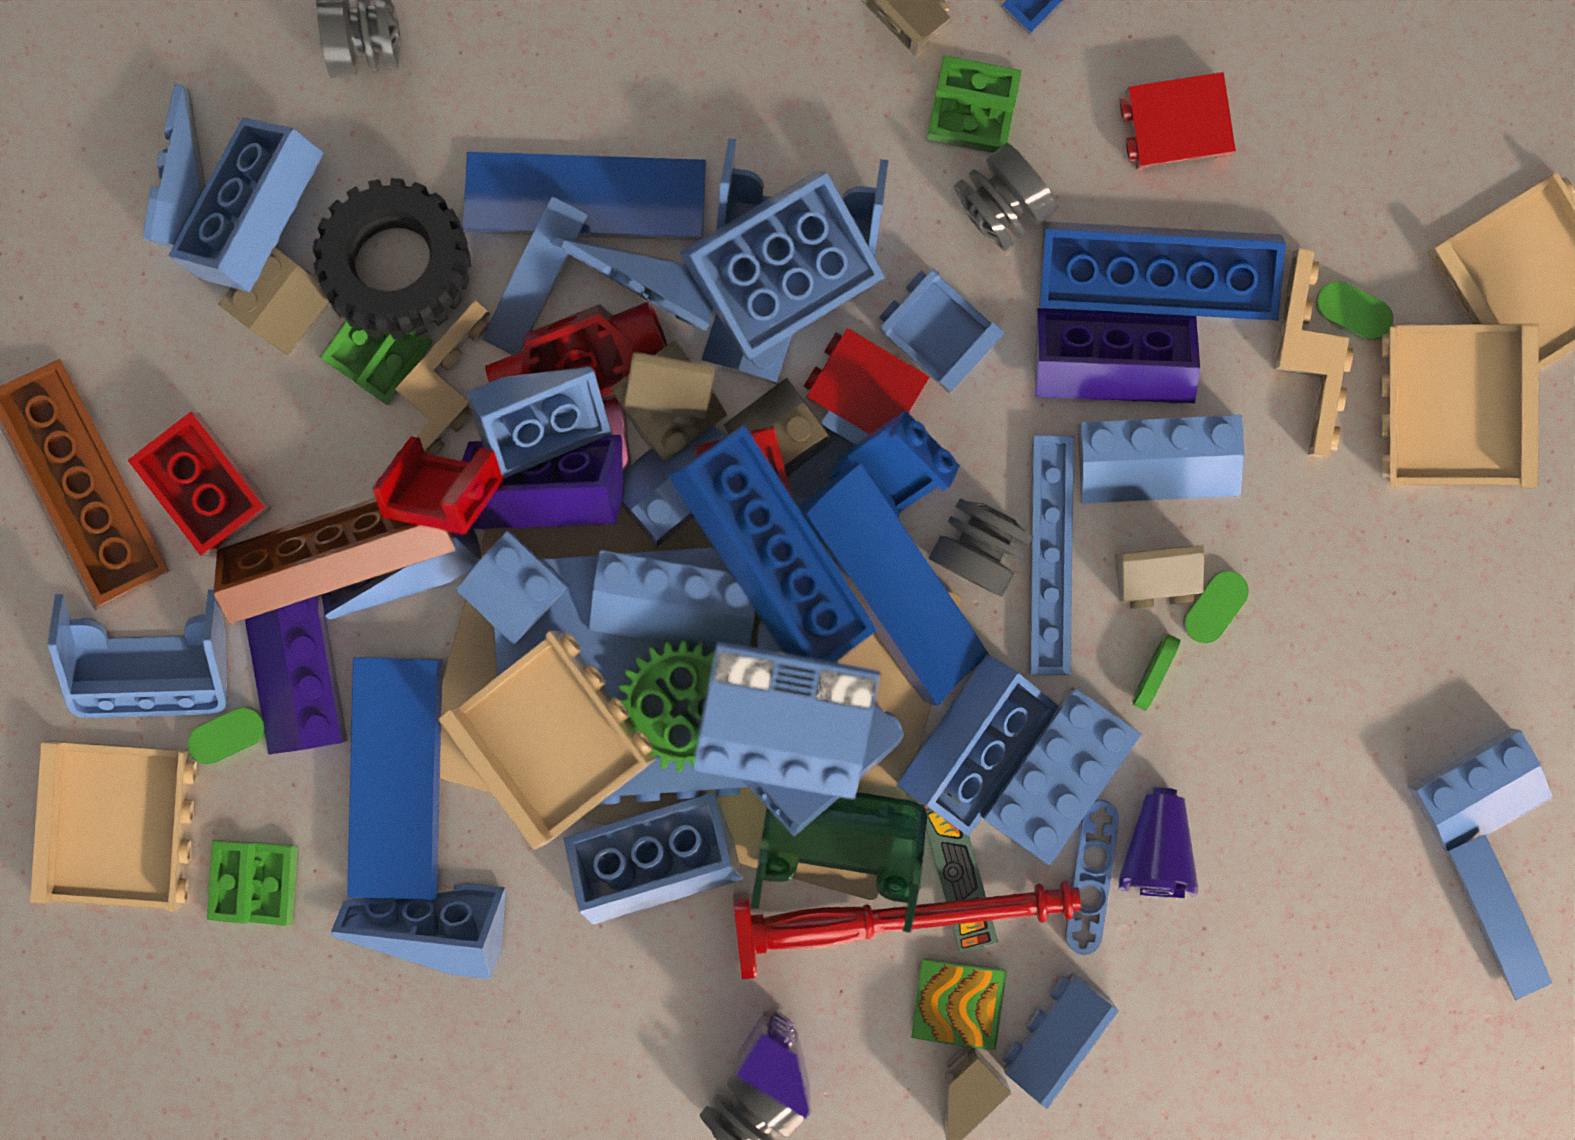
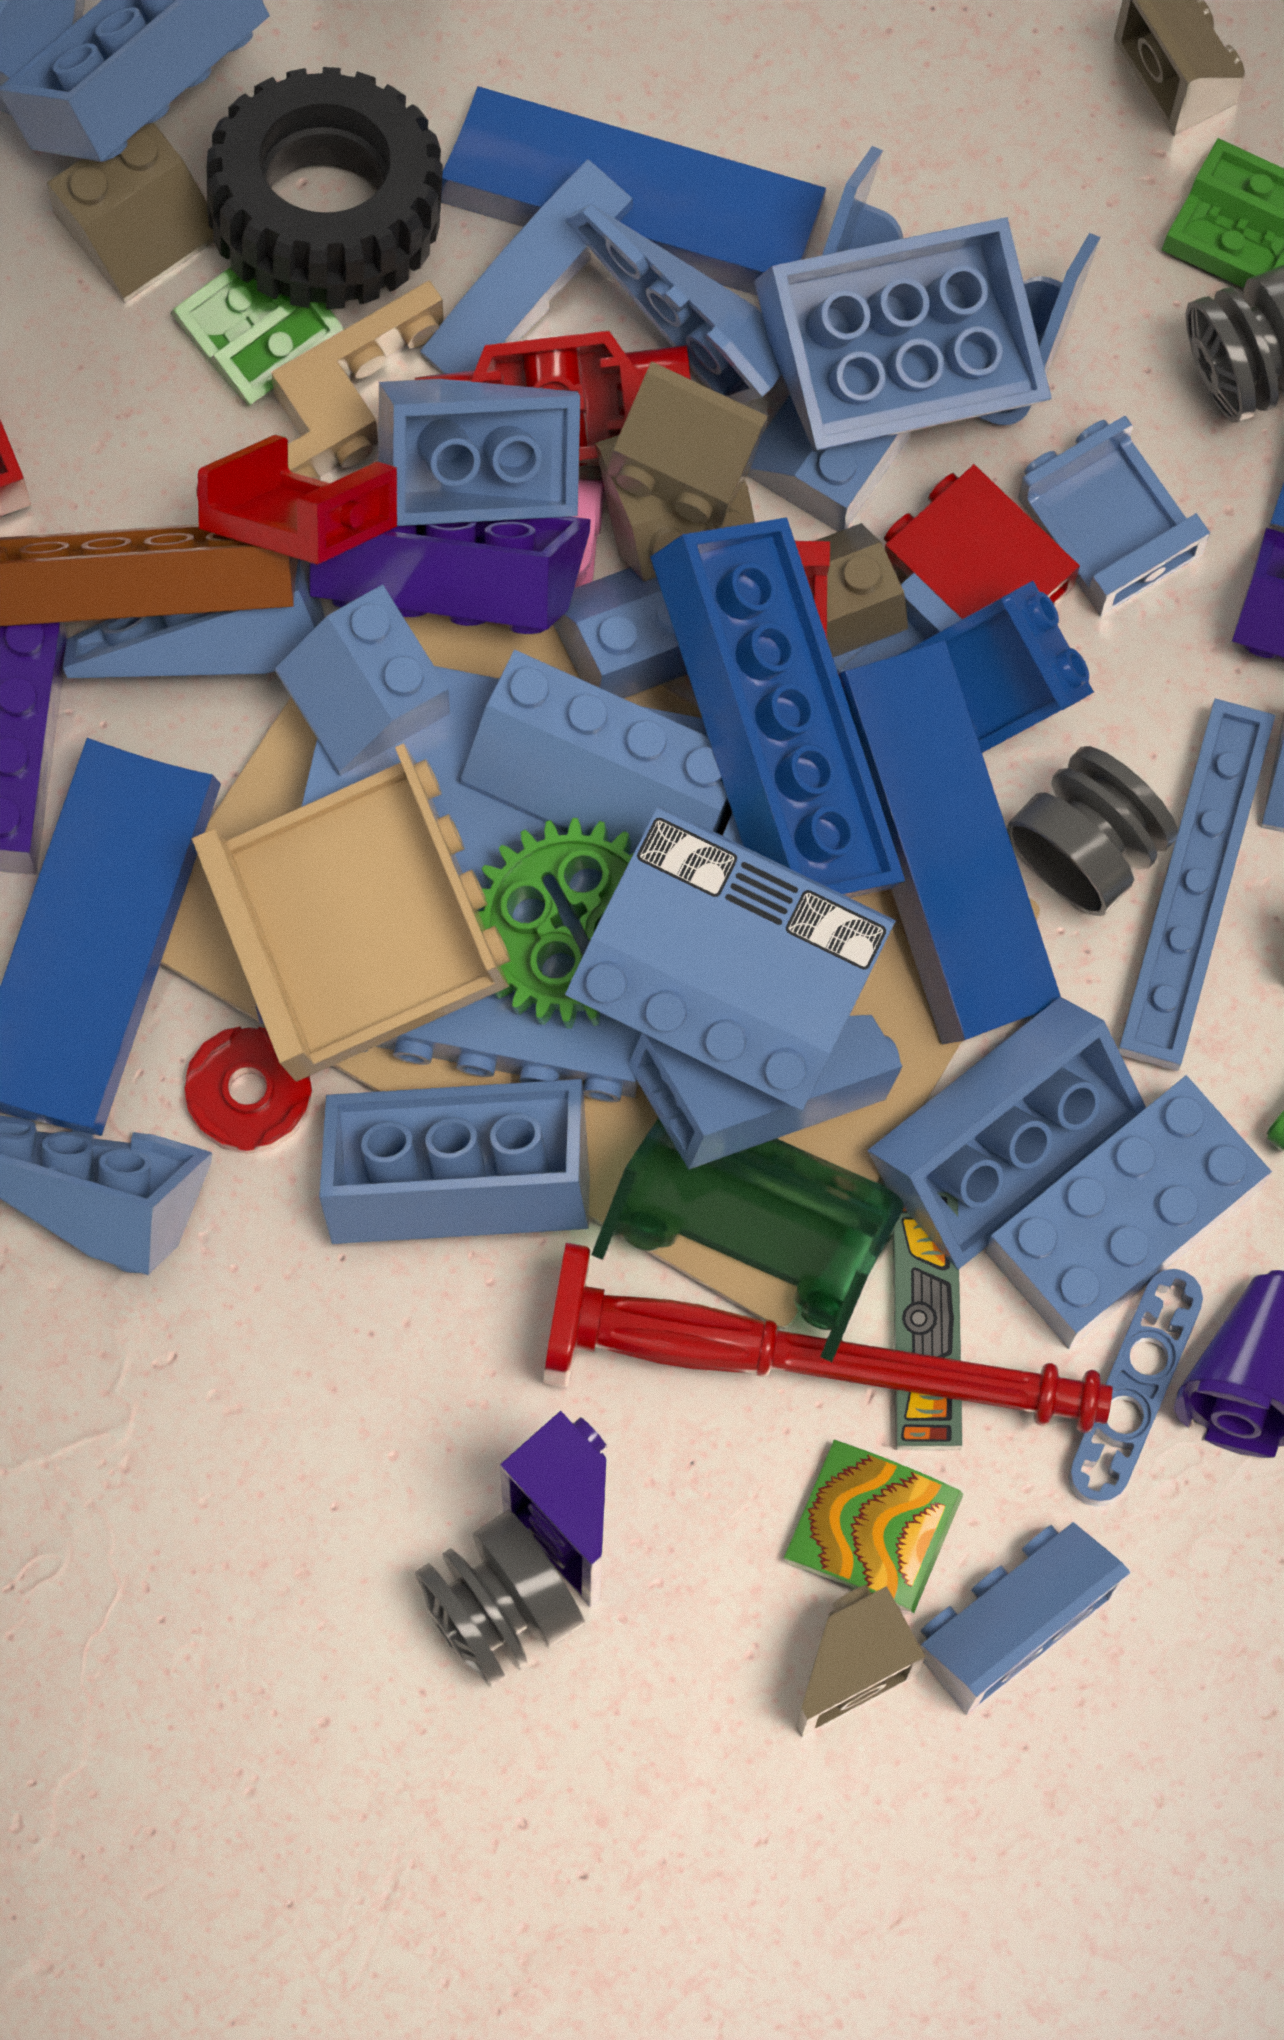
camera: 15 degrees right, 15 degrees down
none -> red tile [184,1026,313,1154]

